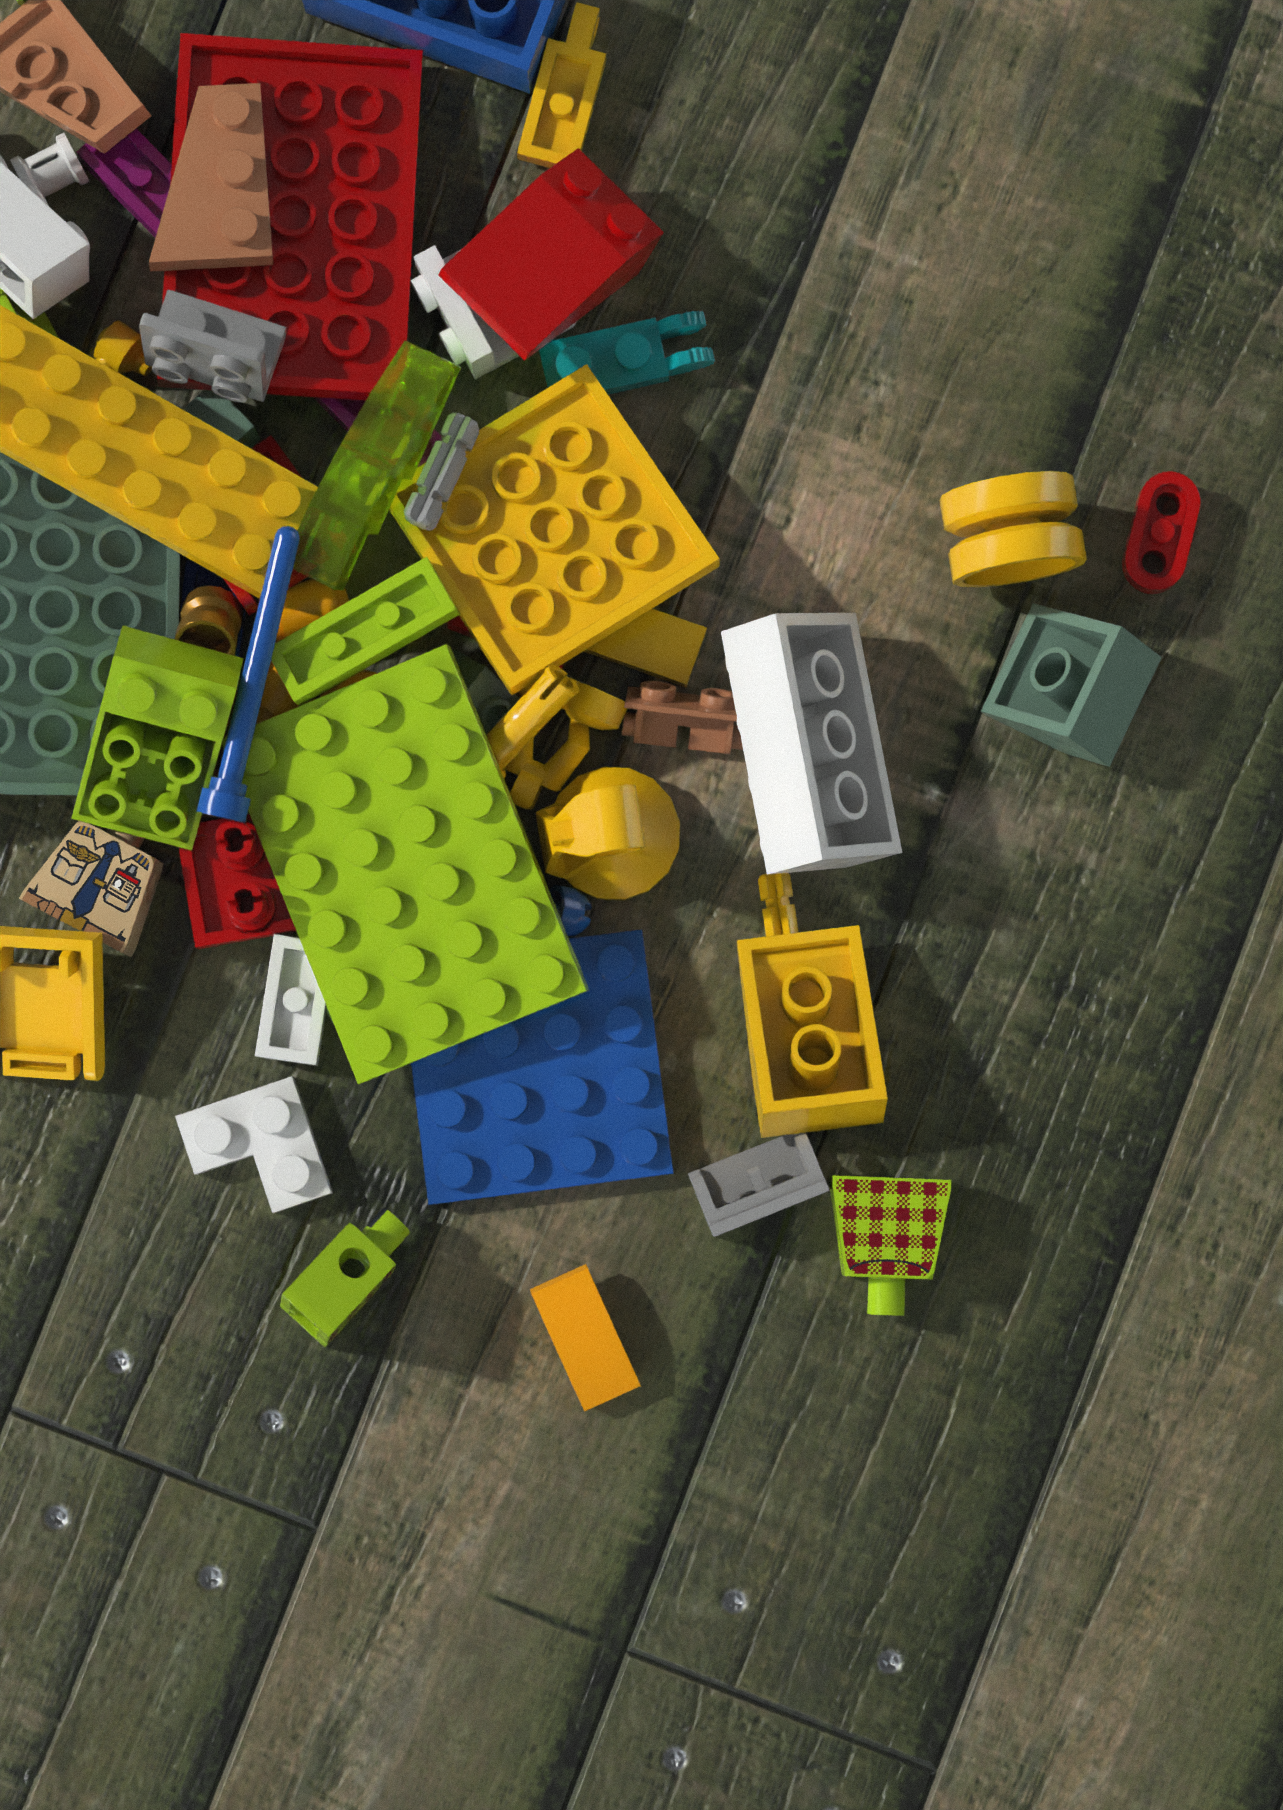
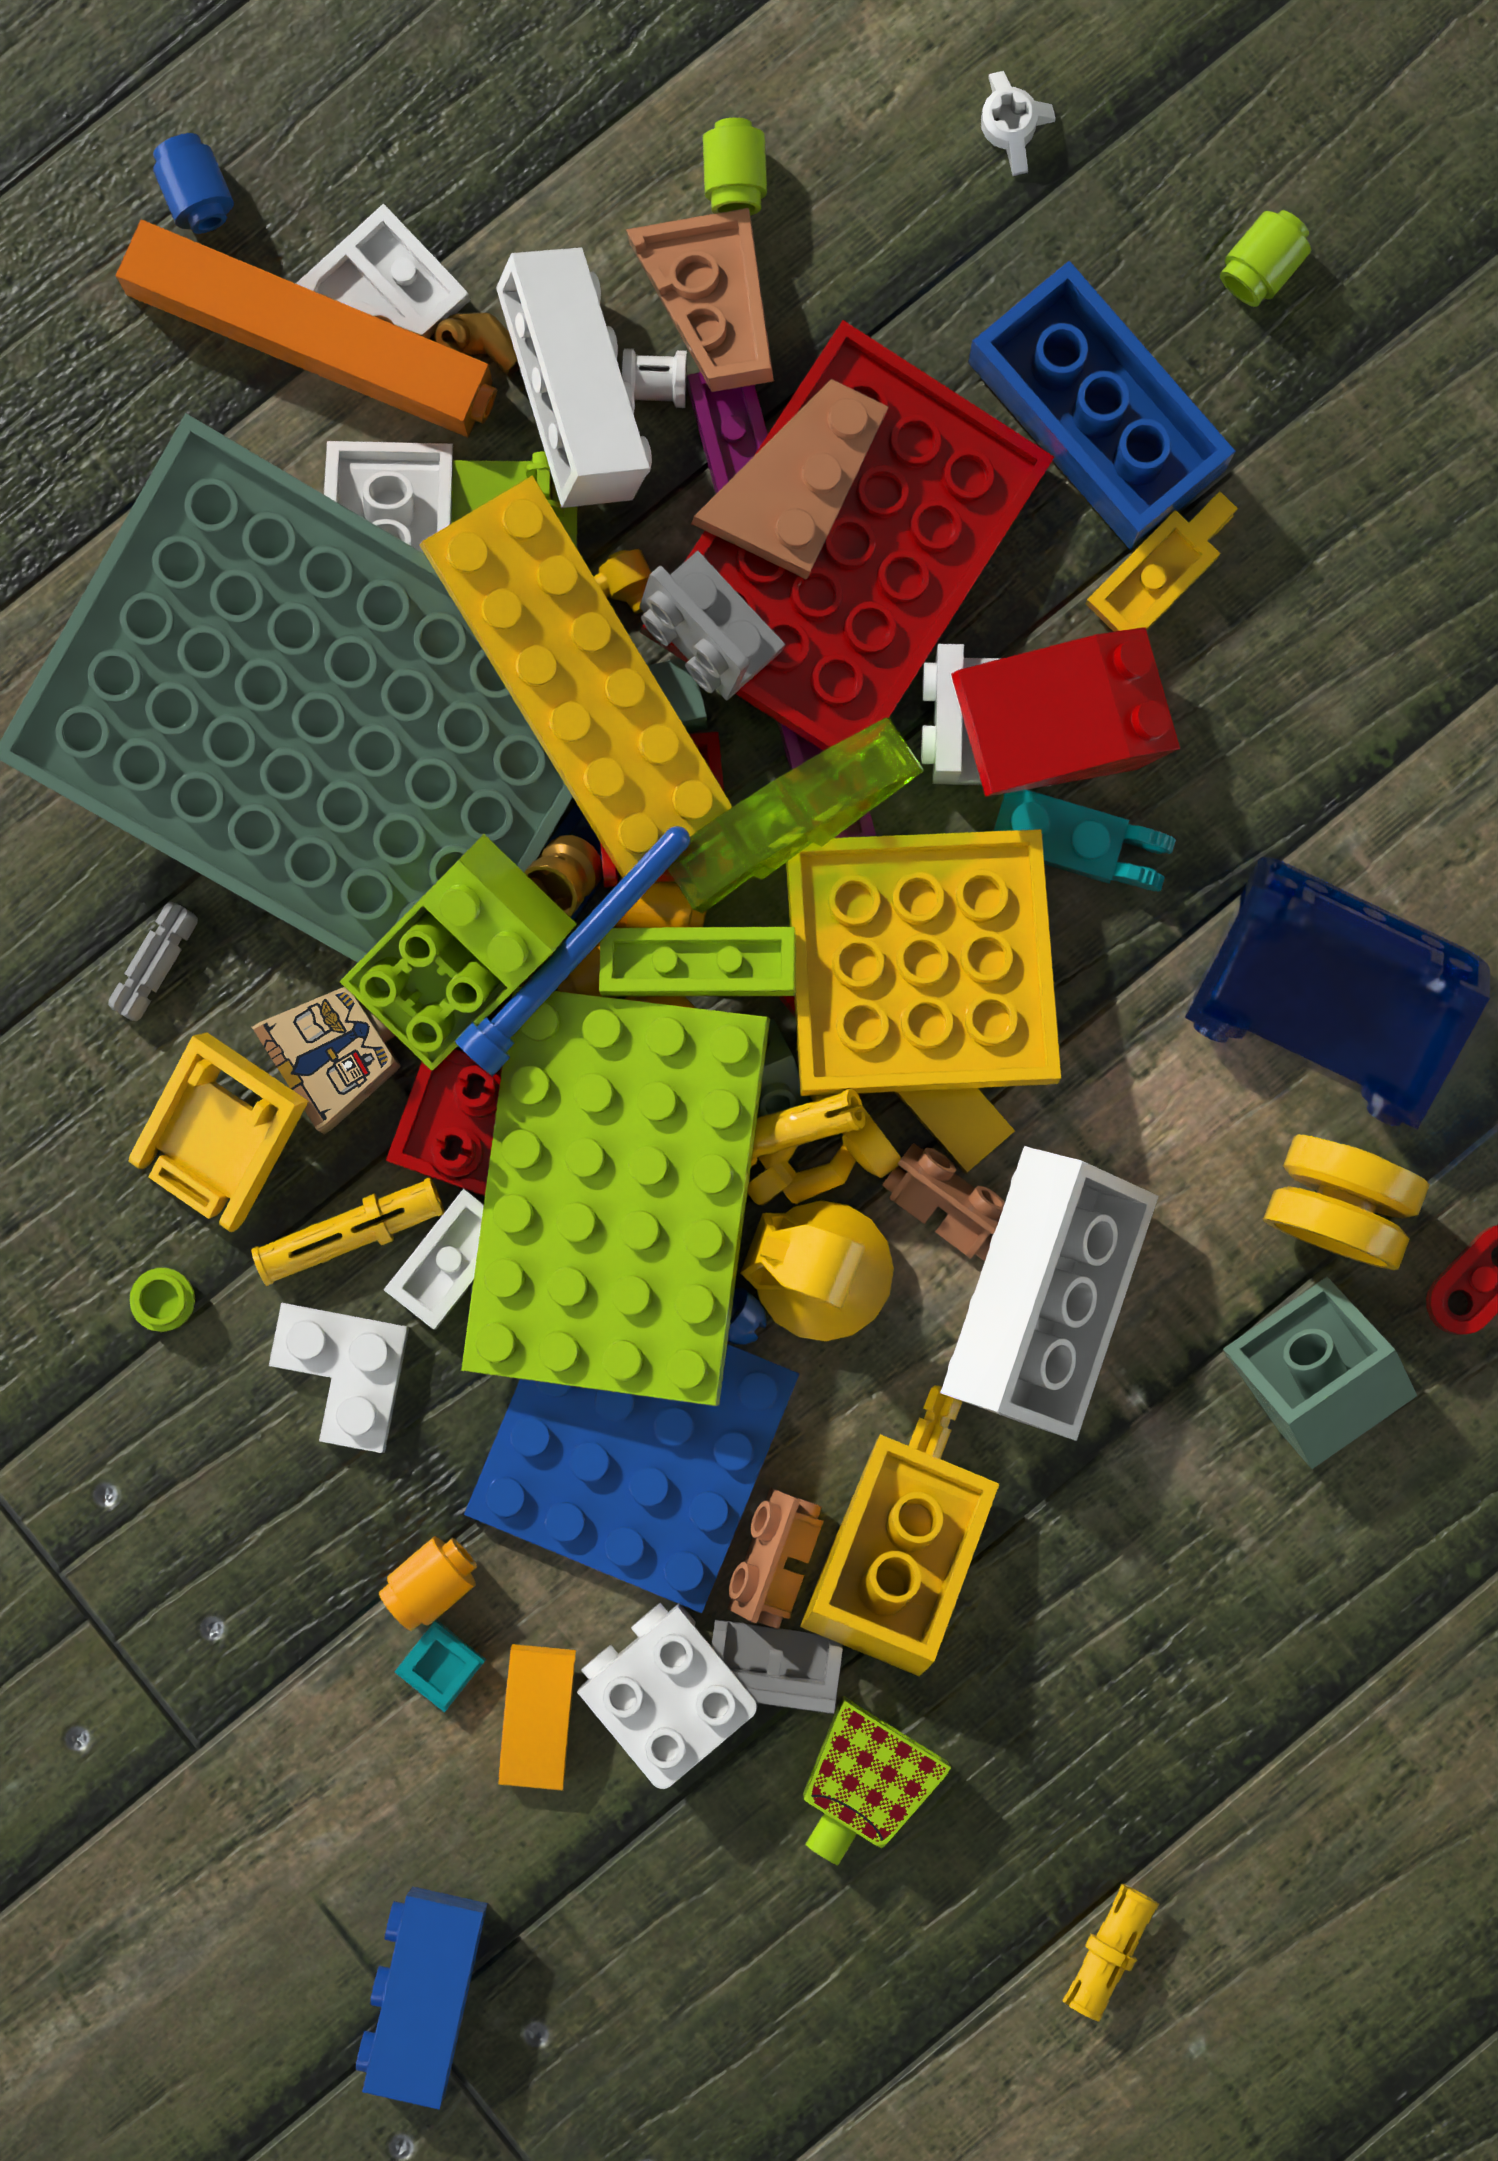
camera: 30 degrees right, 0 degrees up
lime torso [280,1208,411,1348] -> none
light grey axle [404,412,479,531] -> none
none -> lime plate [130,1268,195,1332]
none -> yellow pin [251,1177,445,1286]
none -> blue brick [355,1886,488,2109]
none -> light orange brick [379,1536,477,1631]
none -> teal tile [395,1619,487,1713]
none -> white bracket [577,1603,757,1789]
none -> nougat hinge [727,1488,824,1629]
none -> yellow pin [1062,1884,1159,2022]
none -> clear blue windscreen [1185,857,1490,1129]

